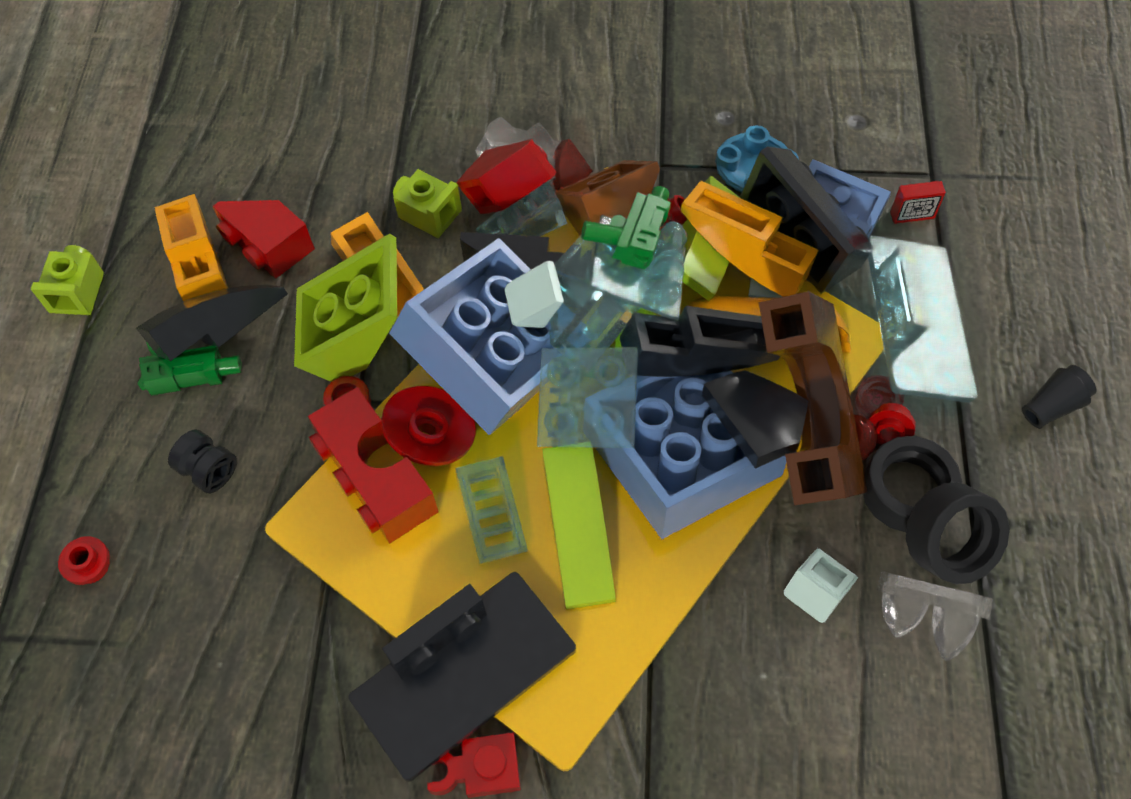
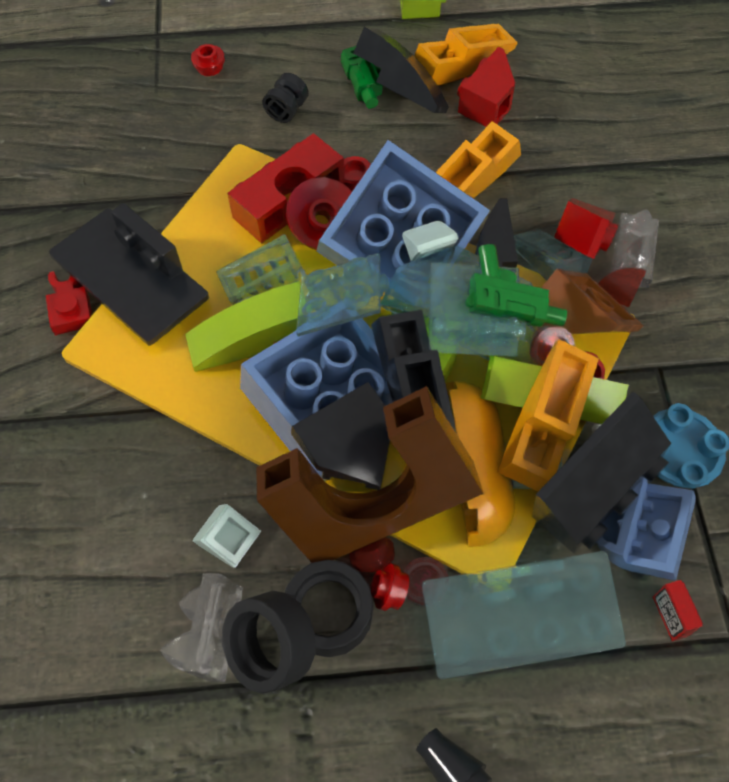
camera: 80 degrees right, 0 degrees up
lime slope [294,233,397,382] -> none
lime brick [393,169,462,239] -> none

